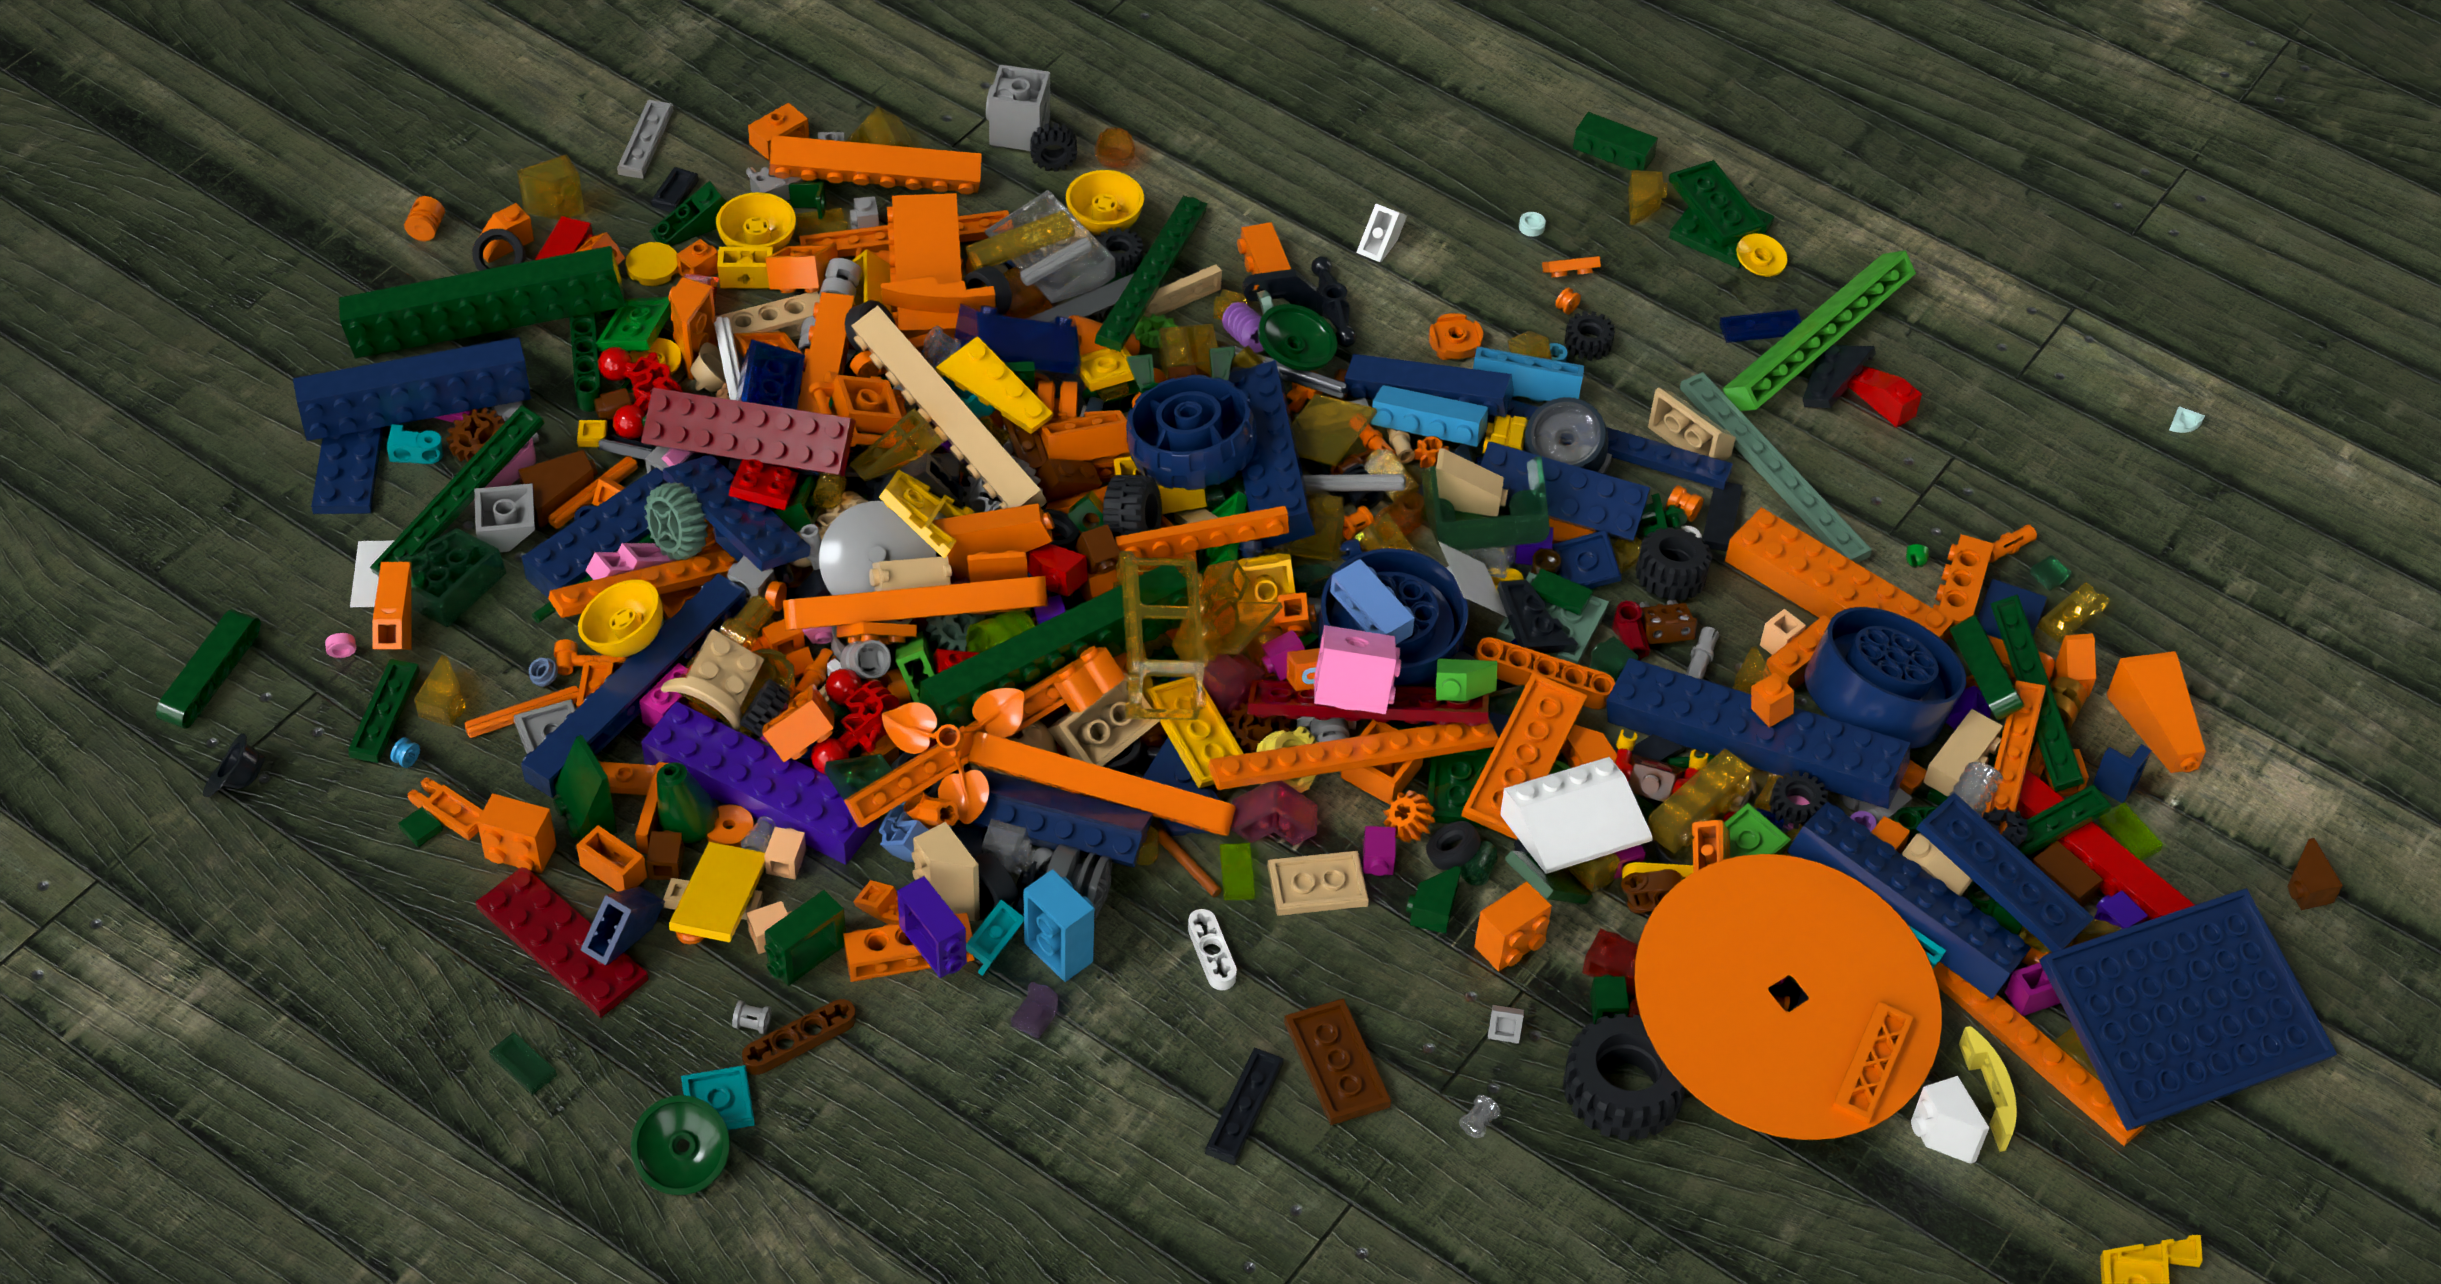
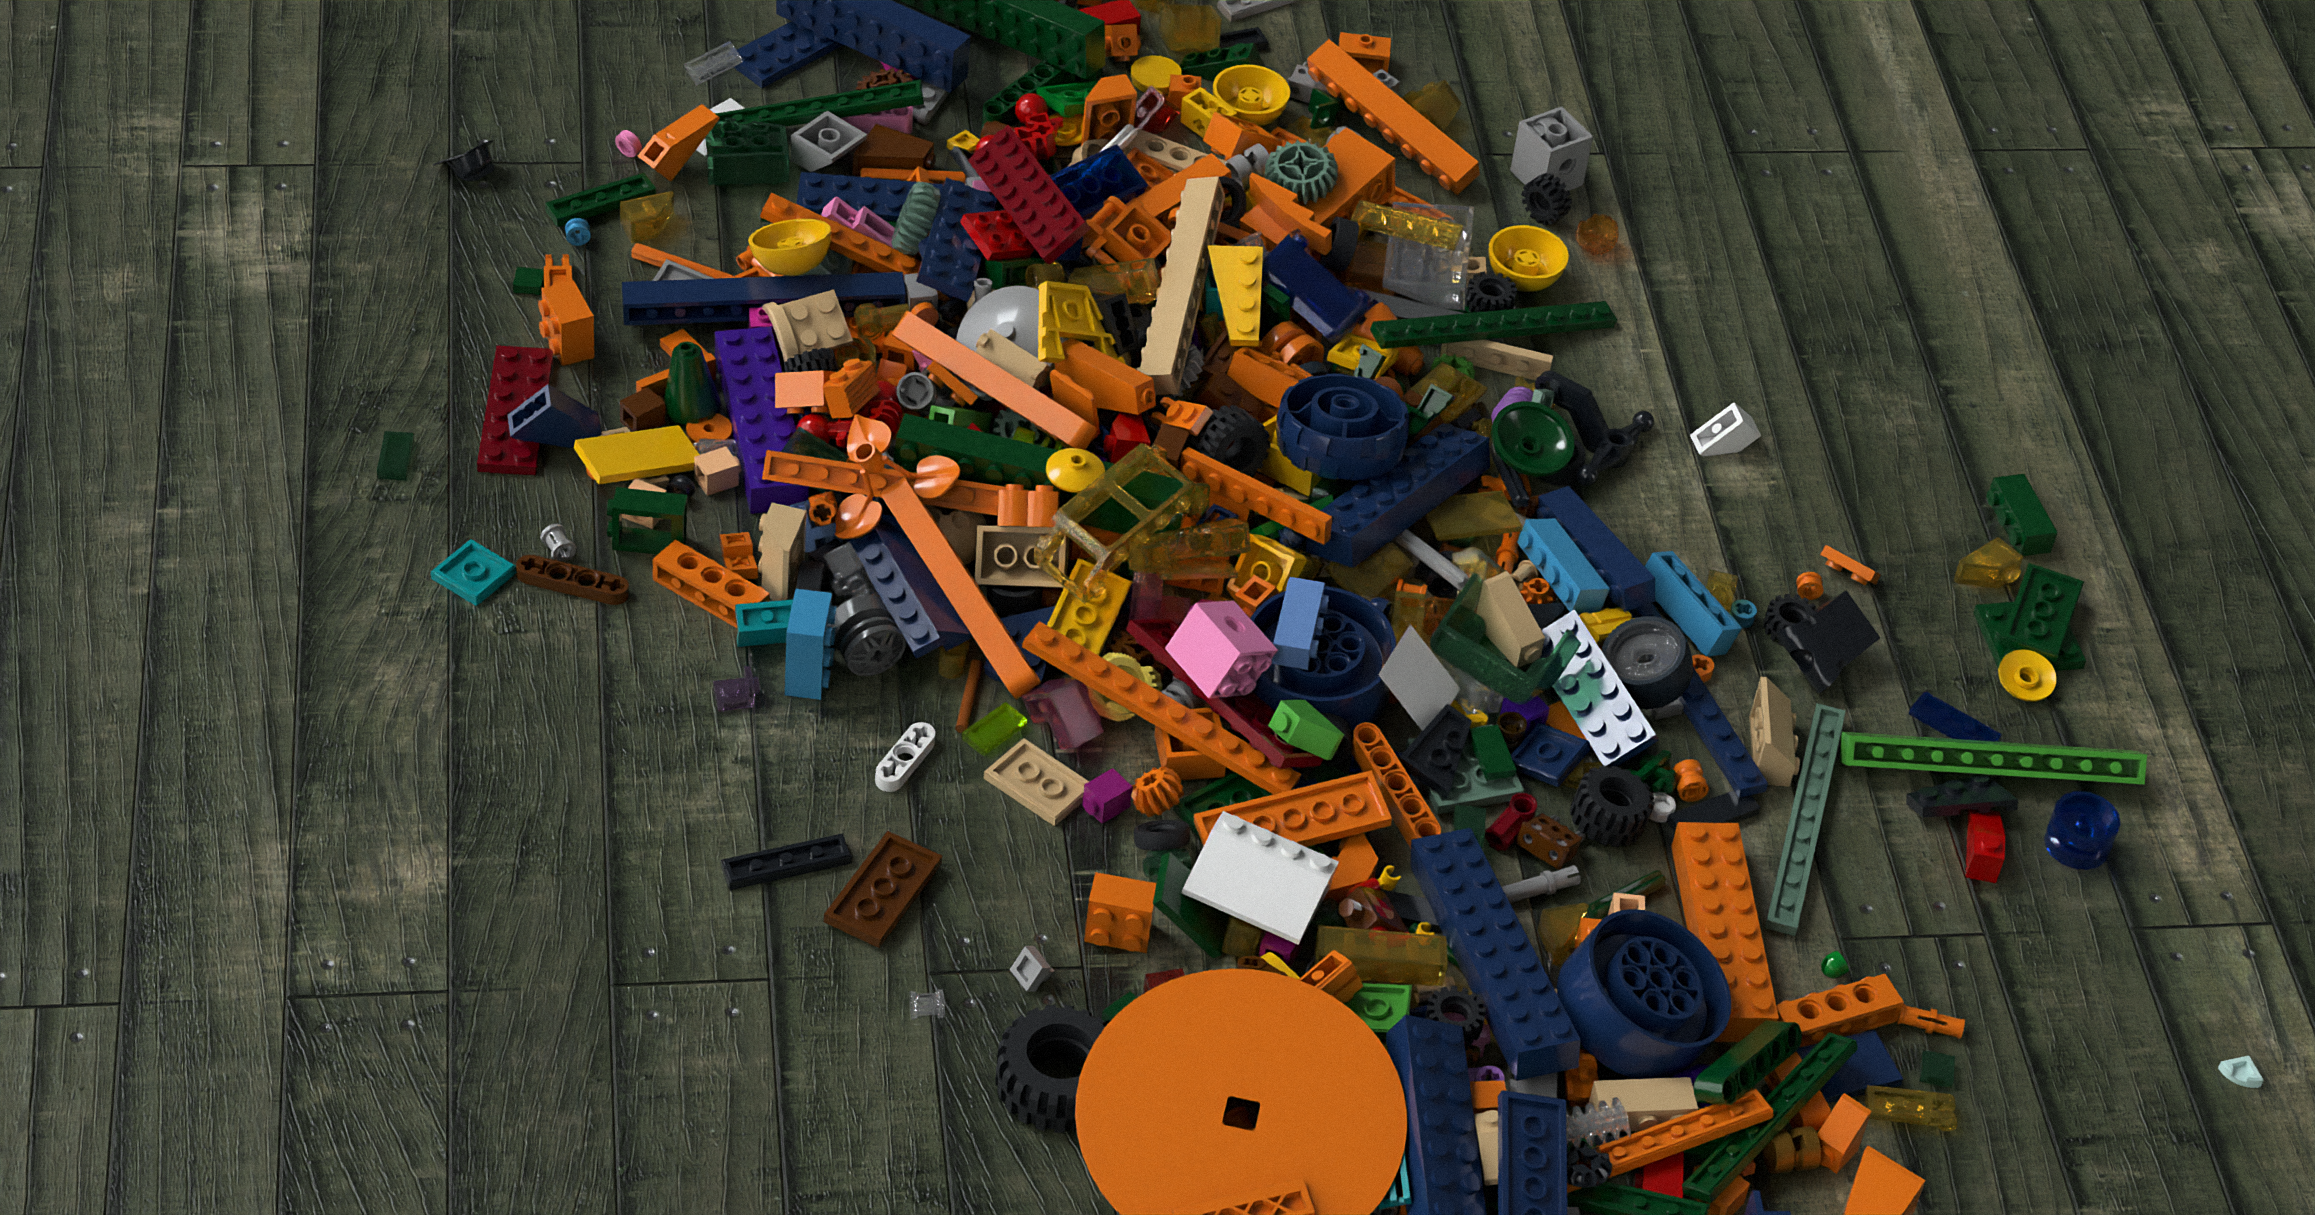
camera: 45 degrees right, 5 degrees down
dark green beam [156,609,261,729] -> none
teal leg [387,424,443,464] -> none
sand blue plate [529,658,558,687] -> none
dark green slope [553,735,617,841] -> none
orange brick [576,825,647,892] -> none
dark green dish [630,1095,730,1195] -> none
dark purple window [897,876,967,978] -> none
light grey axle [1020,237,1092,286] -> none
orange brick [1237,222,1291,290] -> none
dark green slope [1406,866,1461,934] -> none
orange plate [1429,313,1483,360] -> none
light aqua tile [1519,212,1546,237] -> none
orange brick [1751,672,1794,727] -> none
none -> black bush [666,475,696,502]
none -> clear tile [684,41,743,86]
none -> orange brick [822,358,881,418]
none -> yellow dish [1046,448,1105,493]
none -> orange hinge [1150,397,1213,436]
none -> clear yellow brick [1158,3,1222,52]
none -> sand green gear [1265,139,1338,205]
none -> dark green axle [1587,870,1666,919]
none -> black piece [1775,590,1880,693]
none -> clear blue wheel [2044,791,2121,870]

